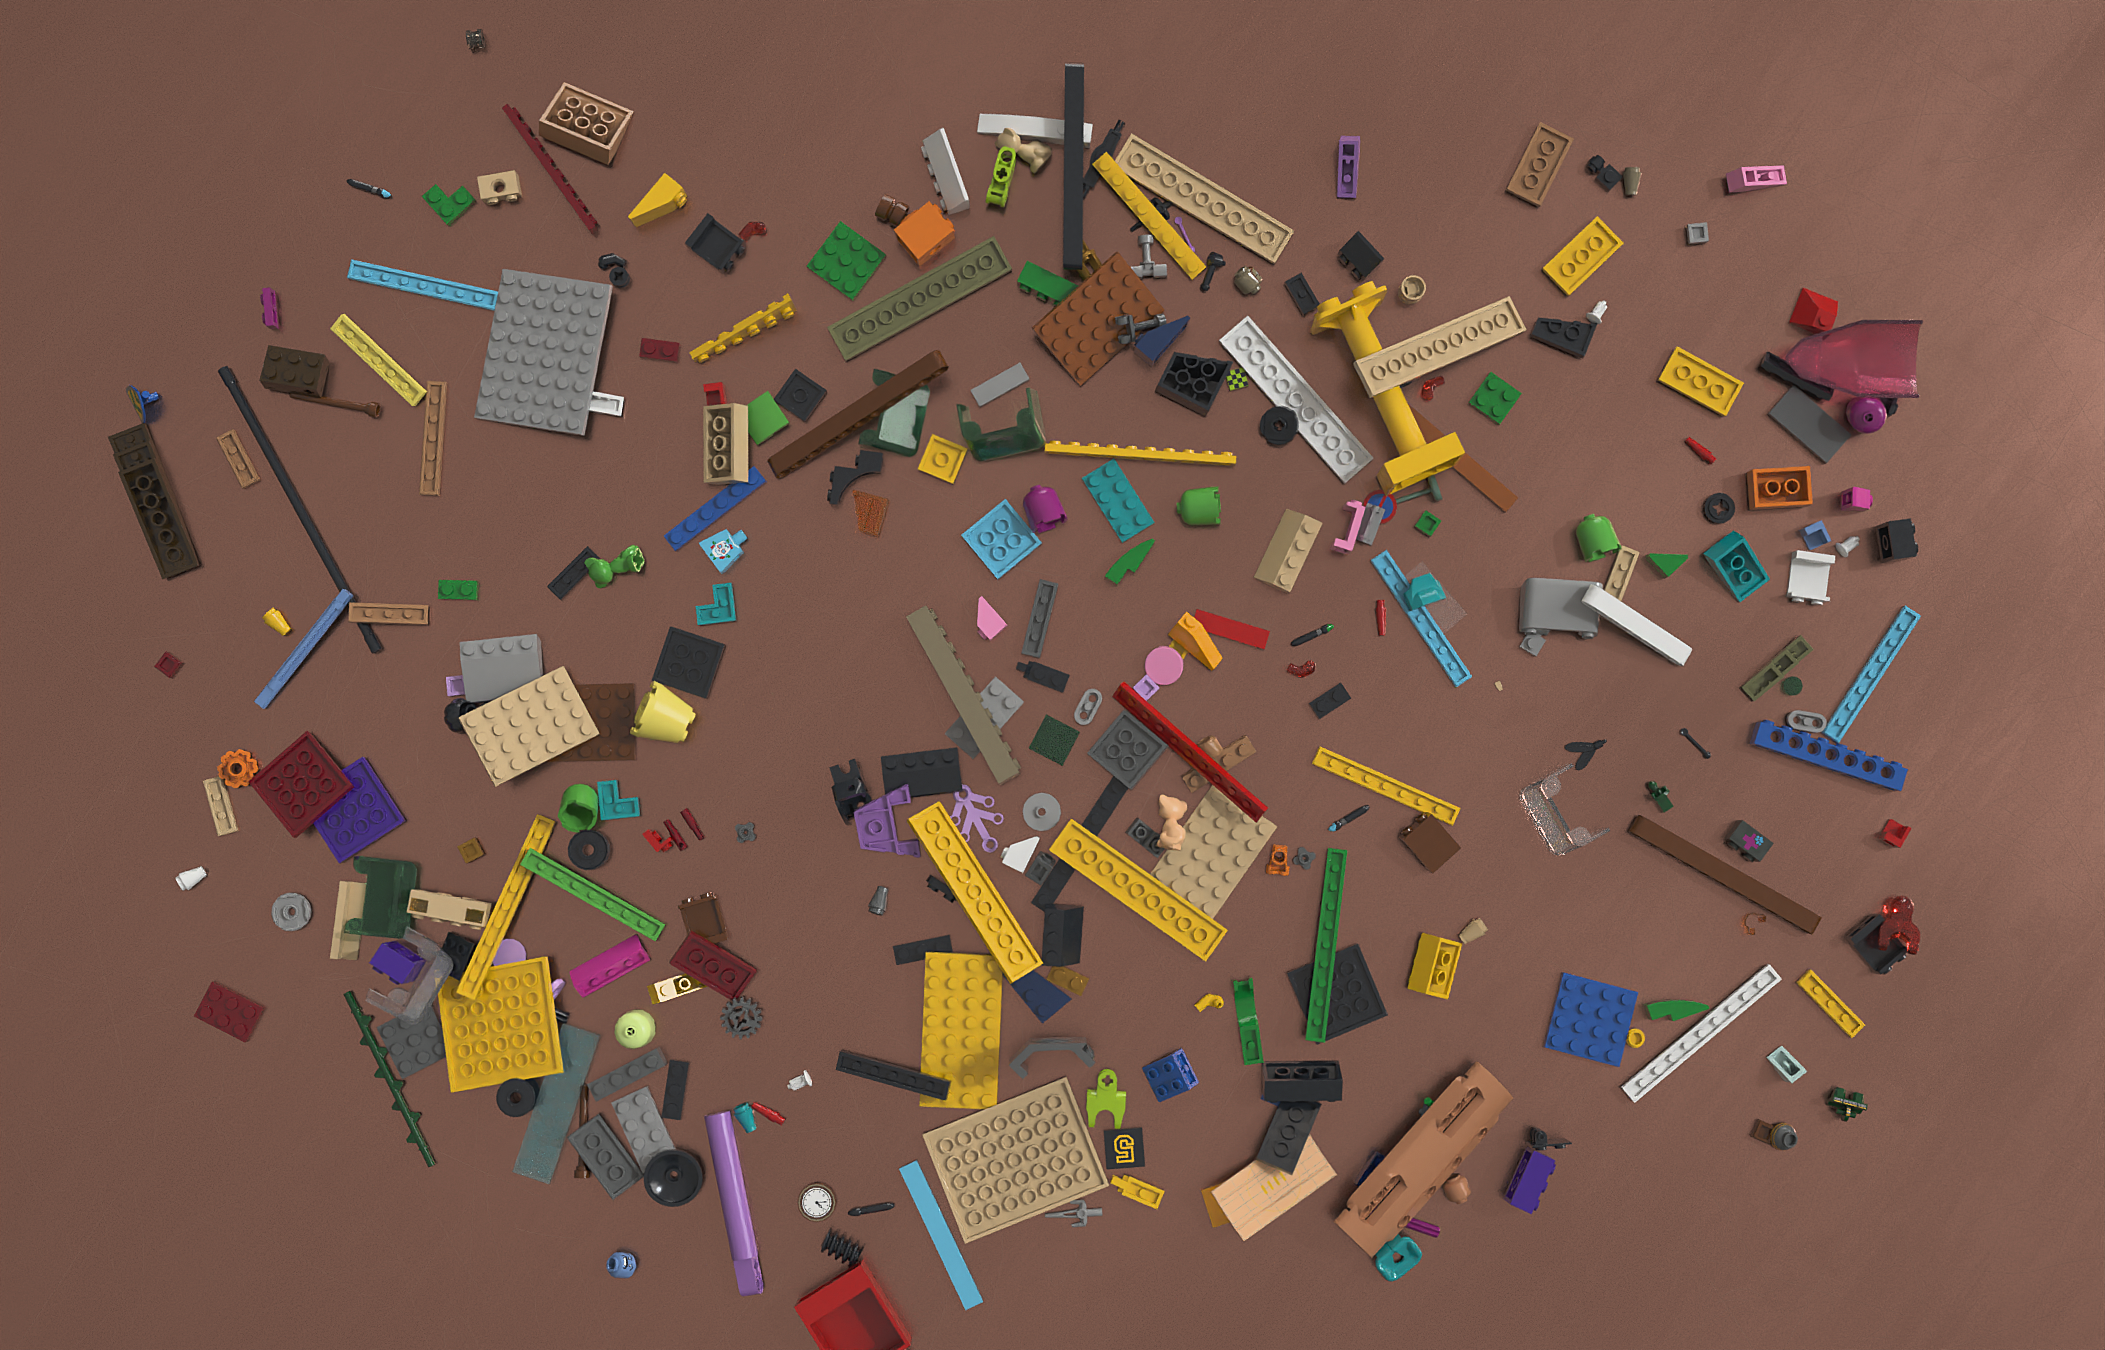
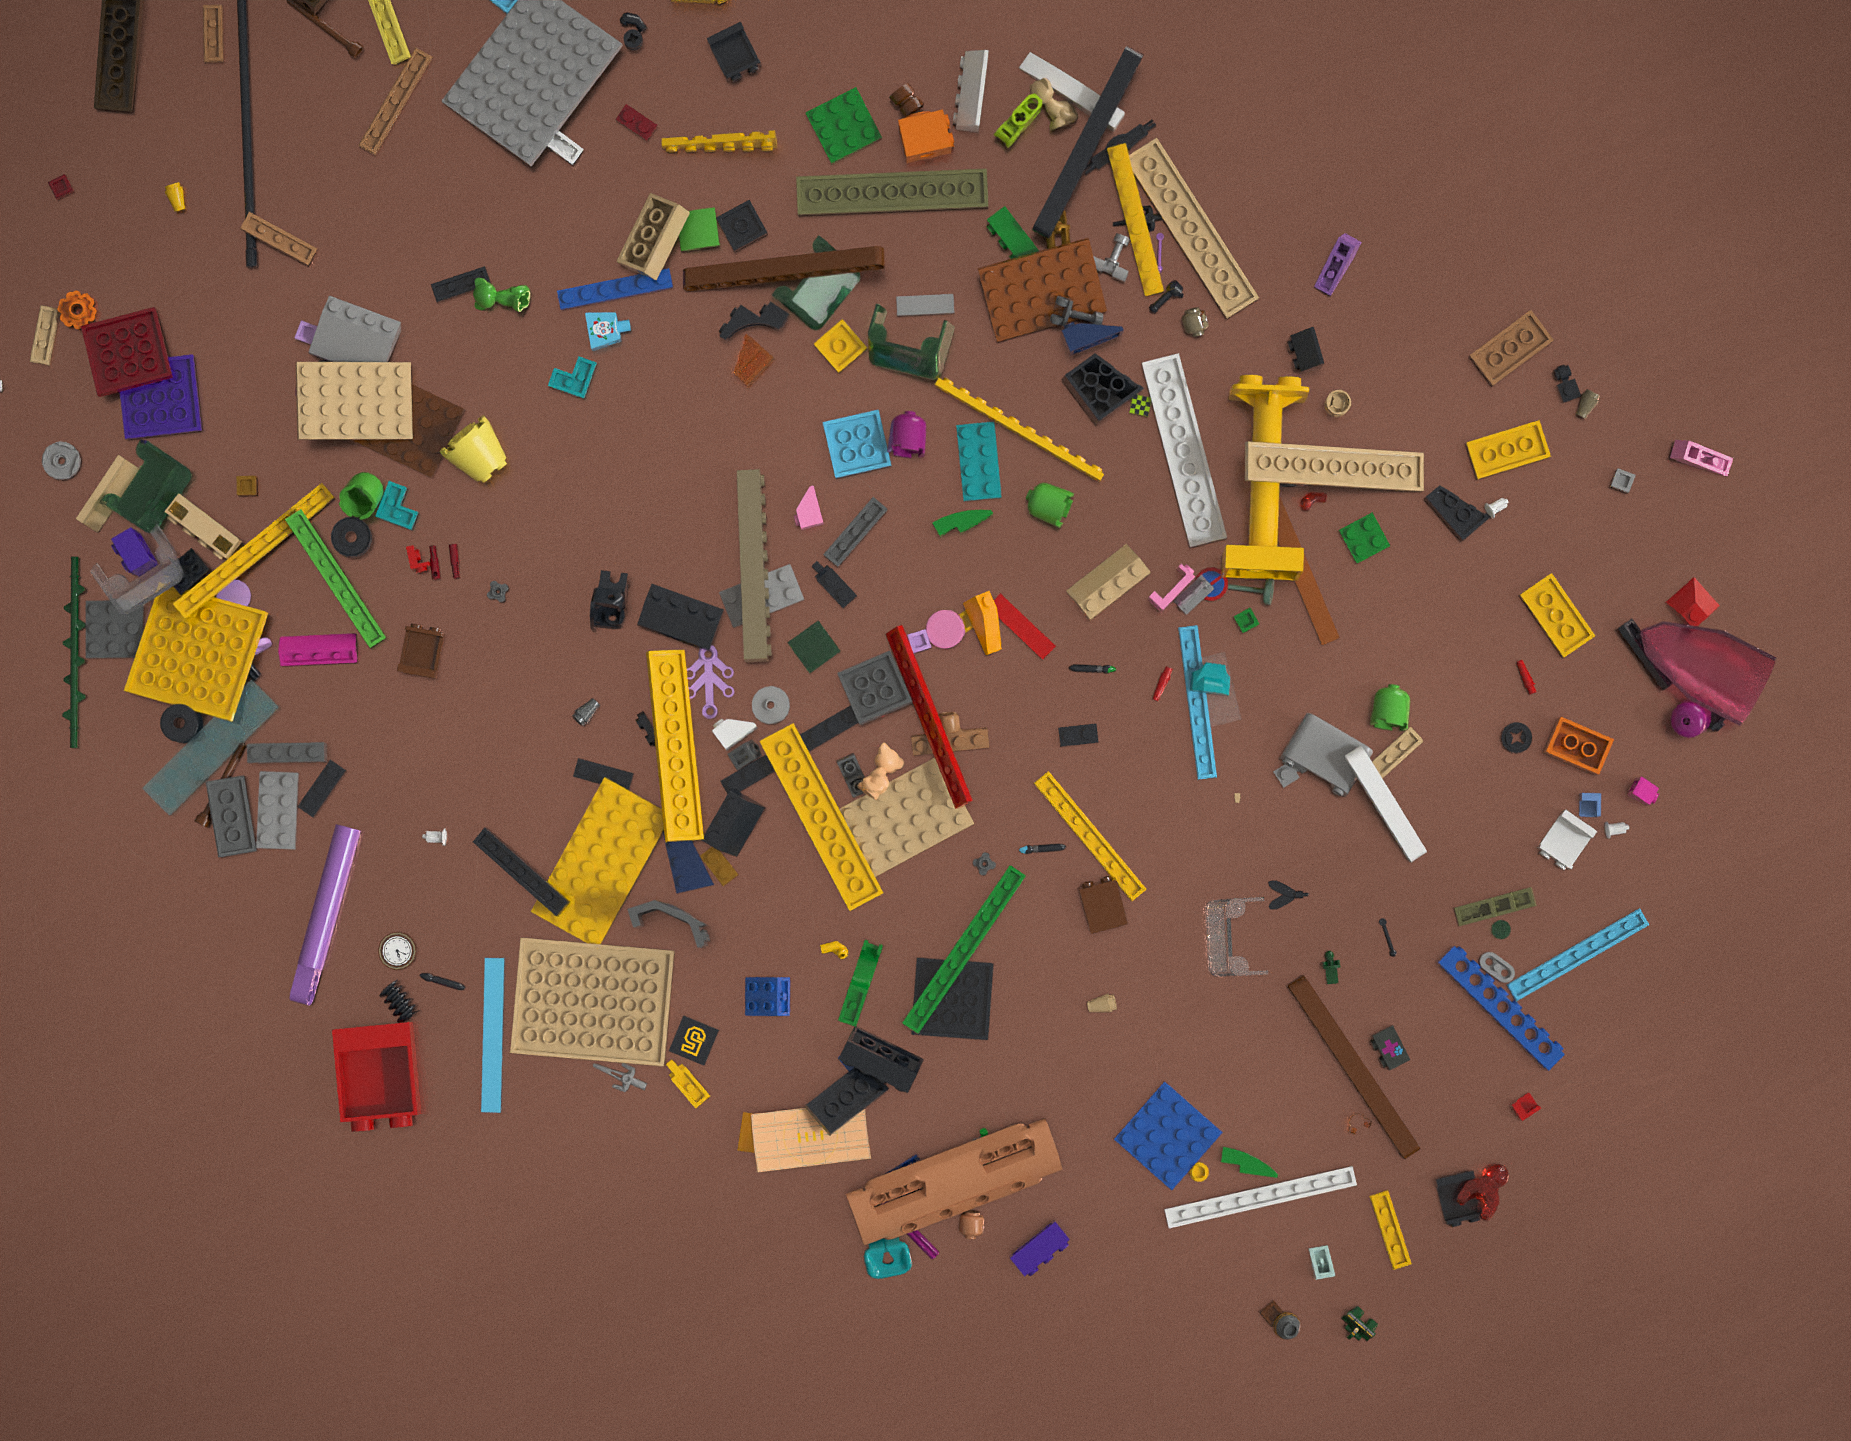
camera: 30 degrees right, 0 degrees up
medium blue piece [254,589,353,709] -> none
green plate [438,580,478,600] -> none
black plant [444,698,477,734] -> none
medium blue head [606,1252,636,1279] -> none
yellowish green cylinder [614,1010,655,1049] -> none
black dish [644,1149,703,1207] -> none
yellow slope [647,973,708,1004] -> none
black plate [651,626,725,699] -> none
dark red plate [669,931,756,1001] -> none
red panel [703,382,727,406] -> none
dark grey gear [720,996,763,1039] -> none
teal cone [733,1102,757,1133] -> none
clear red arm [738,222,766,241] -> none
red animal [751,1102,785,1126] -> none
medium lavender wing [854,784,921,857] -> none
light grey plate [1074,689,1102,725] -> none
lime piece [1086,1069,1126,1129] -> none
black plate [1260,406,1299,445] -> none
orange plate [1266,844,1290,876] -> none
black plate [1284,272,1320,316] -> none
clear red arm [1286,660,1316,678] -> none
yellow slope [1407,933,1463,999] -> none
black hinge [1526,1127,1572,1151] -> none
green slope [1646,553,1688,579] -> none
teal slope [1703,530,1770,602] -> none
dark grey tile [1768,385,1851,464] -> none
black brick [1877,518,1918,563] -> none

